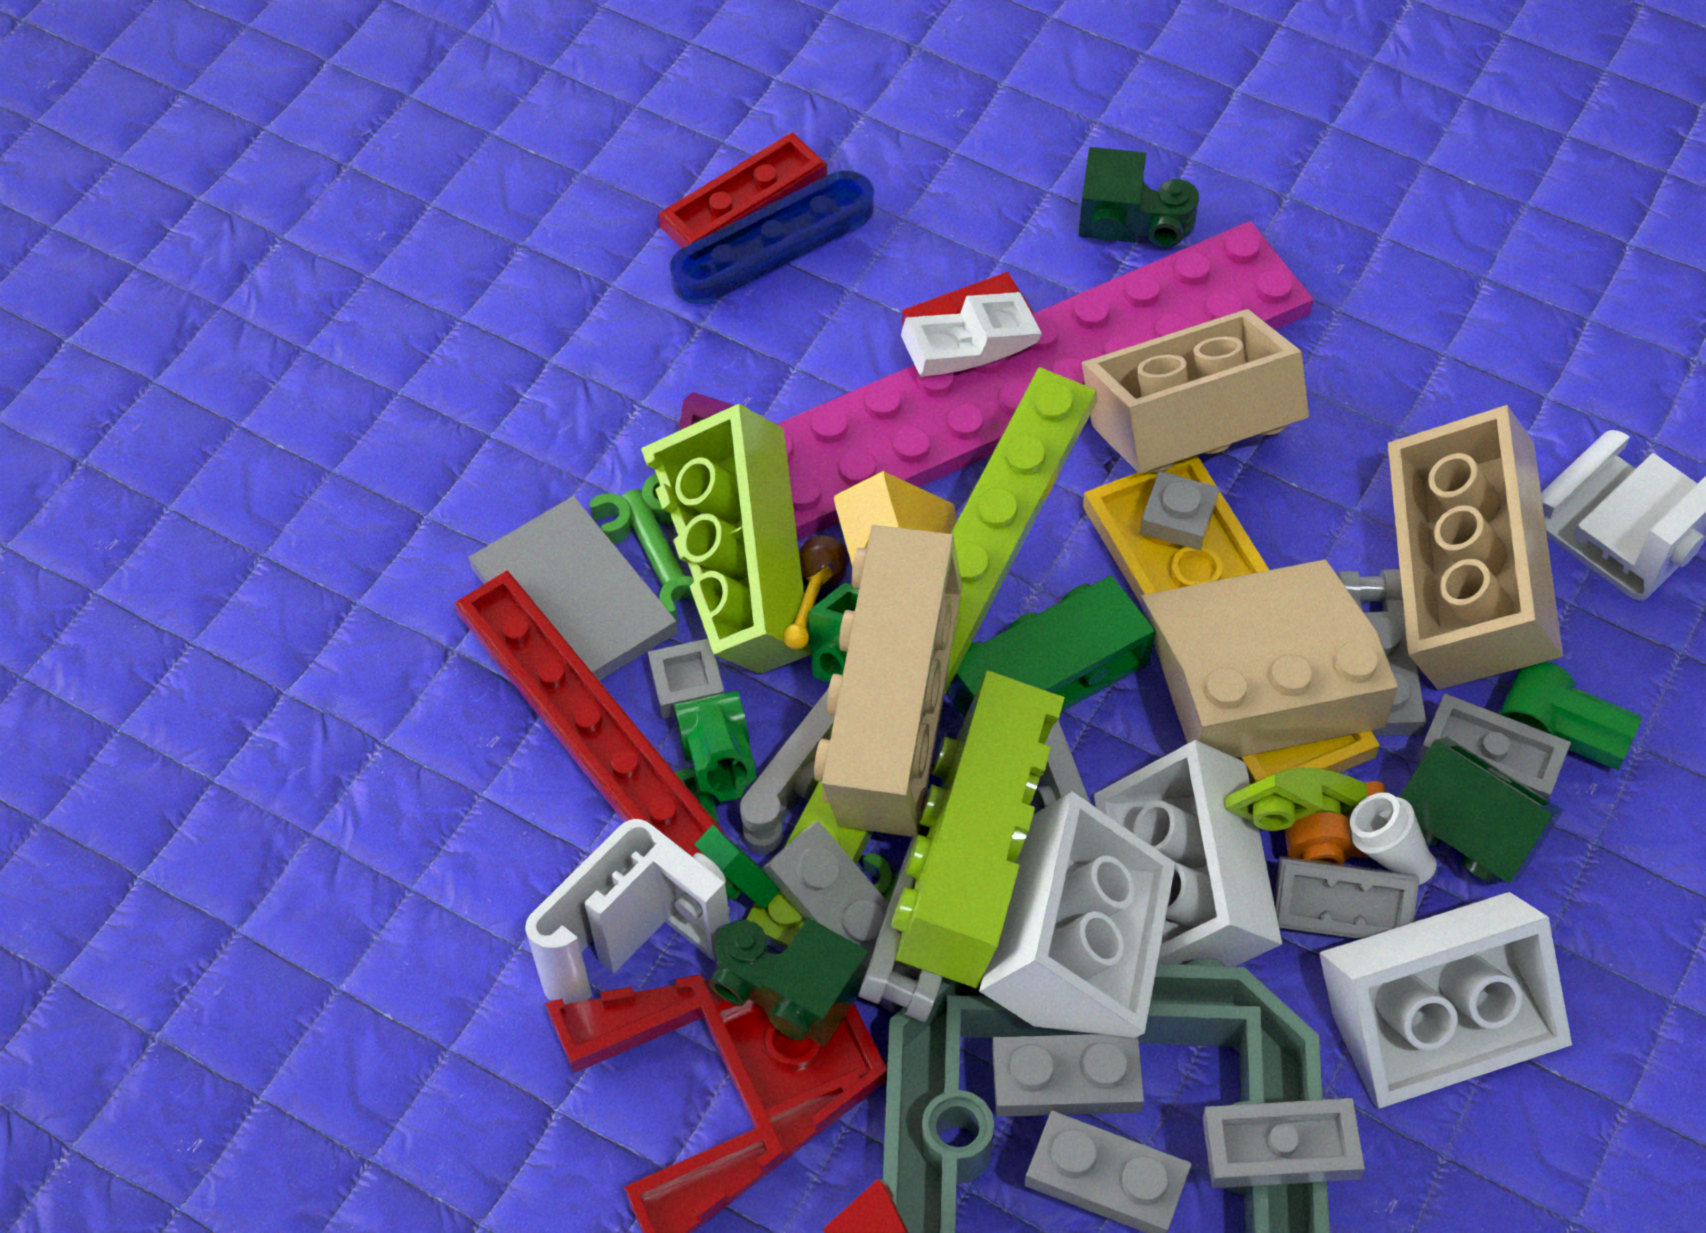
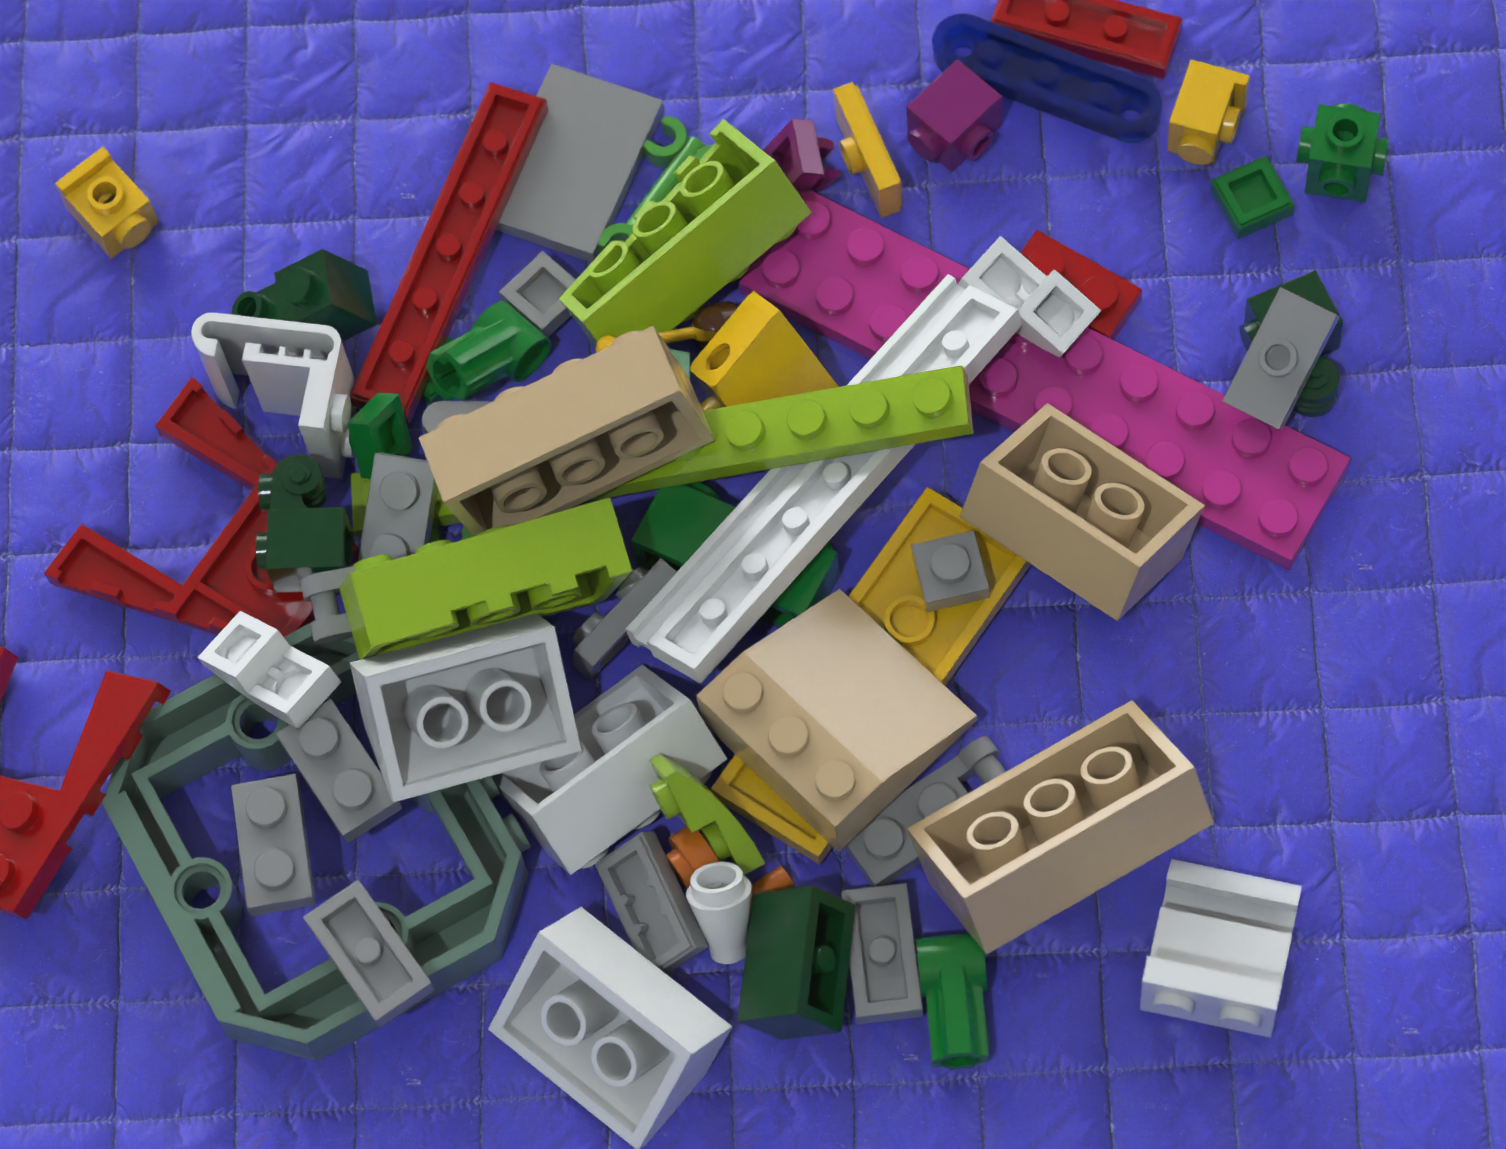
camera: 65 degrees right, 10 degrees up
none -> yellow brick [55,147,159,259]
none -> white slope [197,611,341,729]
none -> dark green brick [232,249,377,342]
none -> white plate [625,274,1023,684]
none -> yellow plate [833,82,903,218]
none -> magenta brick [906,59,1002,173]
none -> yellow brick [1167,59,1250,165]
none -> green tile [1210,156,1295,239]
none -> light grey plate [1222,287,1340,431]
none -> green brick [1296,103,1389,202]

